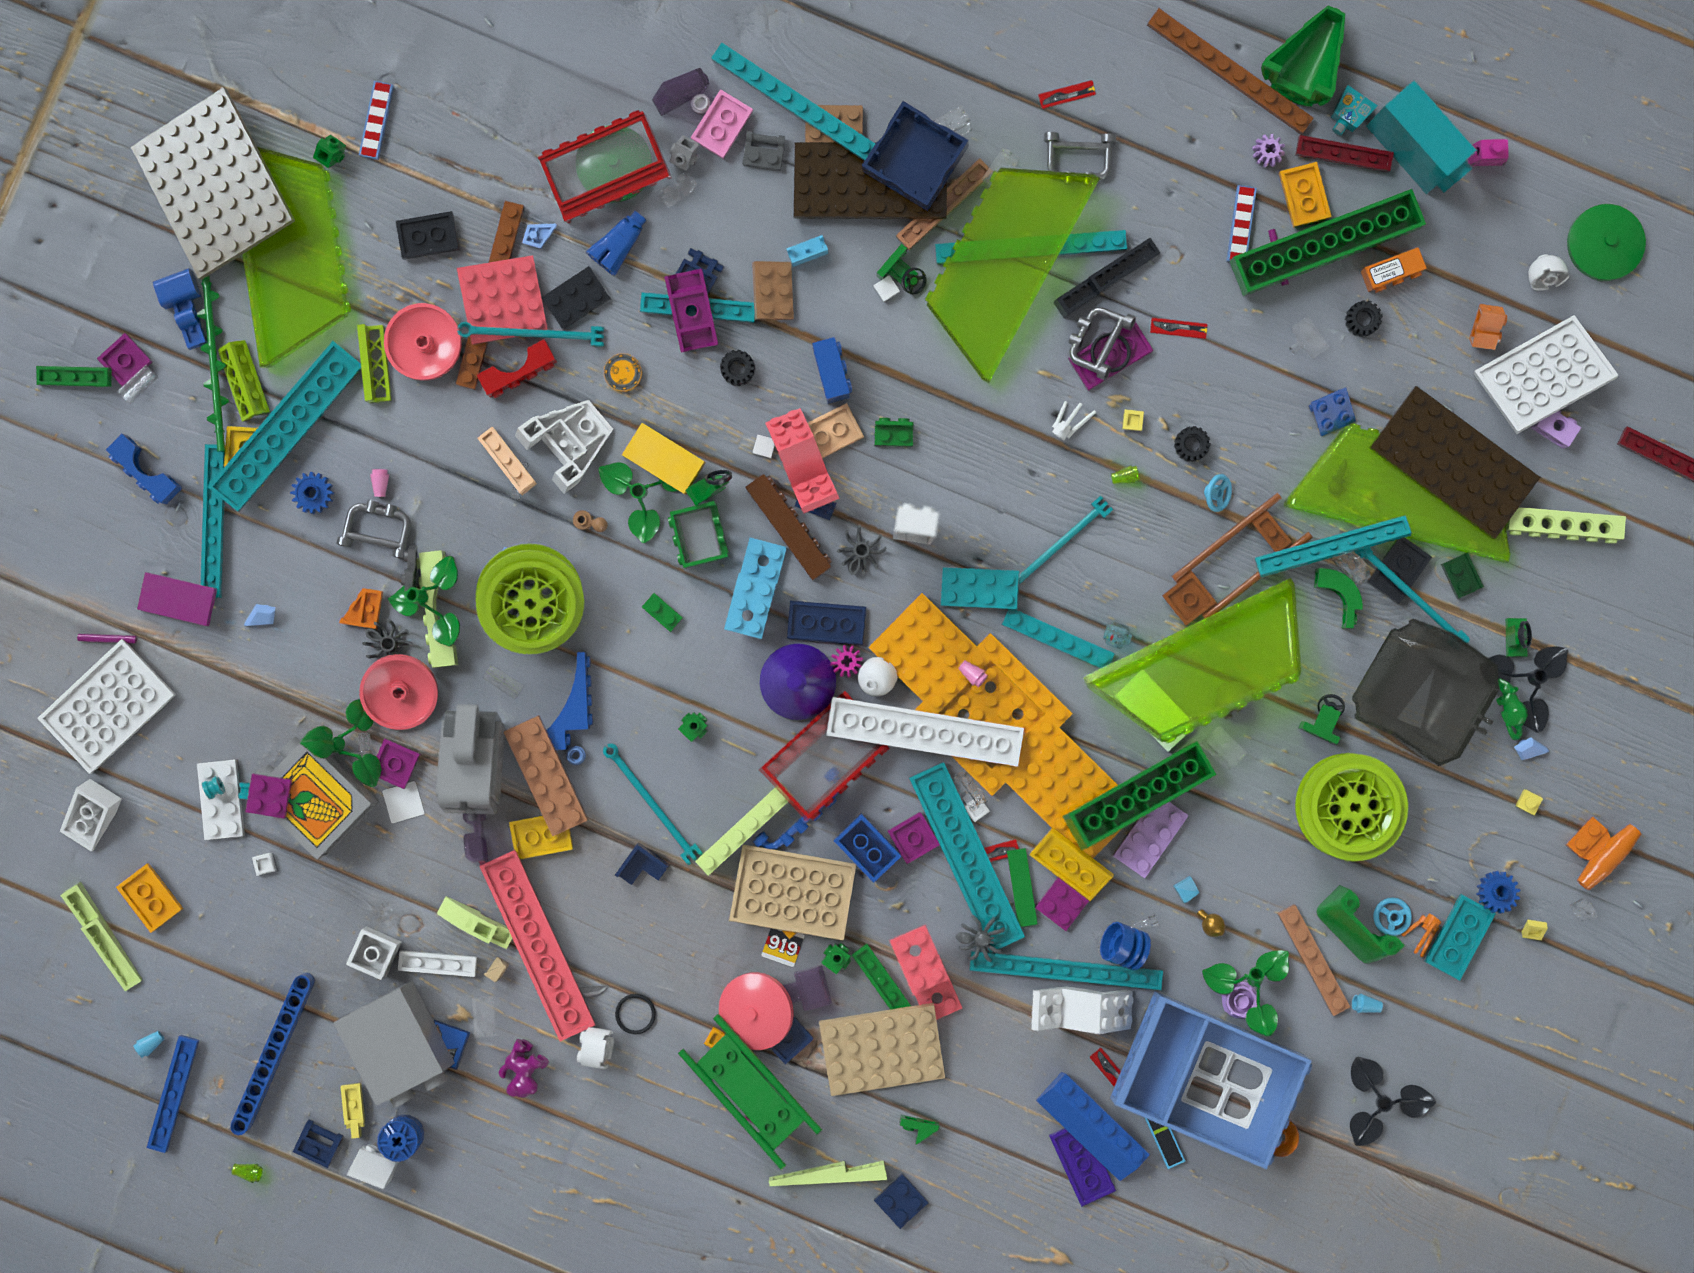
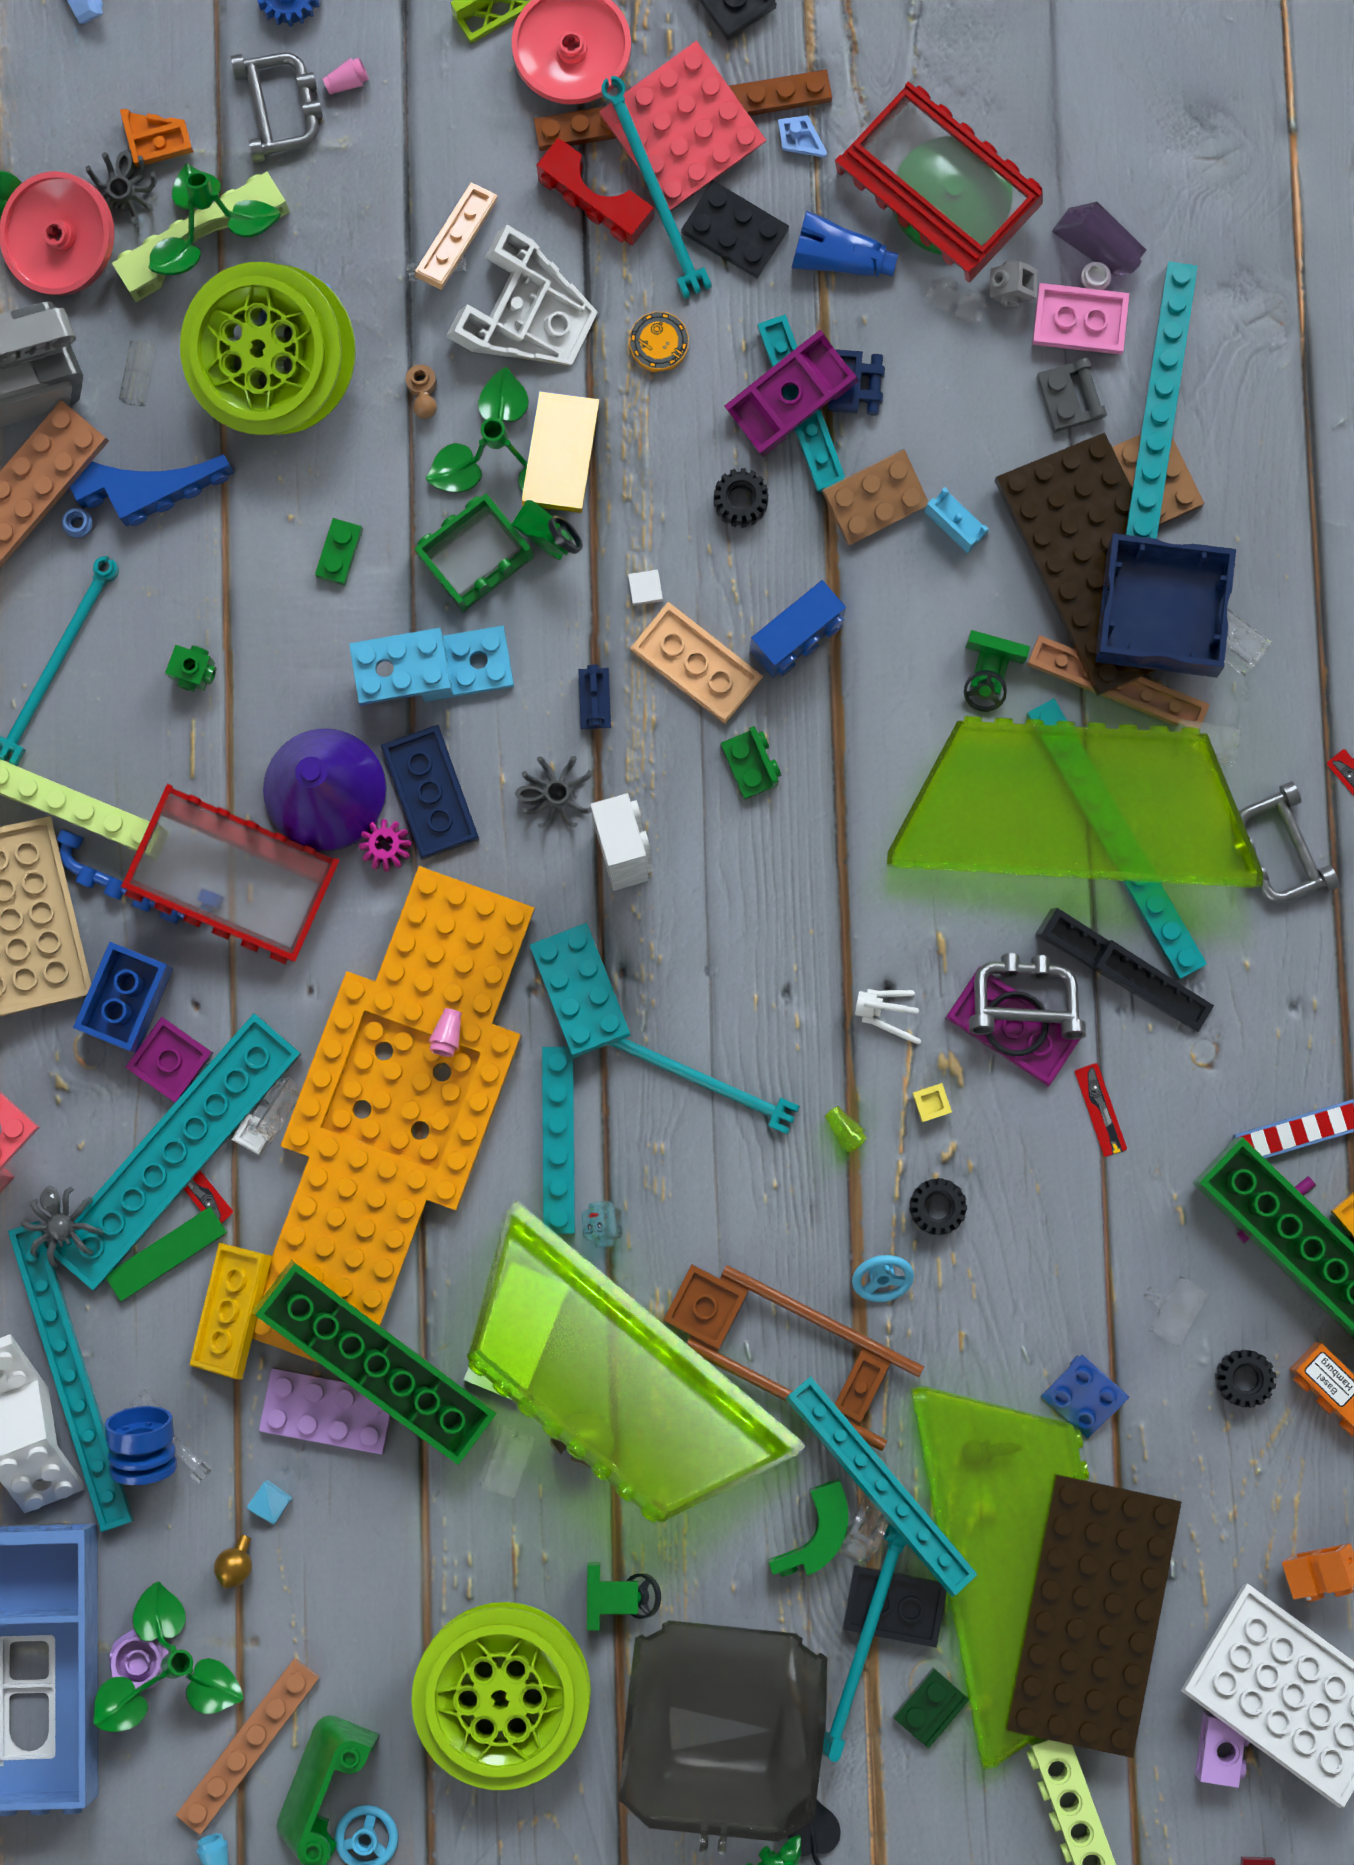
camera: 65 degrees right, 5 degrees down
flat silver plate [401,545,418,591] -> none
reddish brown brick [745,474,832,581] -> none
coral bracket [765,408,839,514] -> none
white plate [827,697,1024,766] -> none
white cylinder [858,657,897,697] -> none
white tile [873,275,900,302] -> none
magenta plate [1035,877,1089,931] -> none
green piece [1505,618,1532,657] -> none

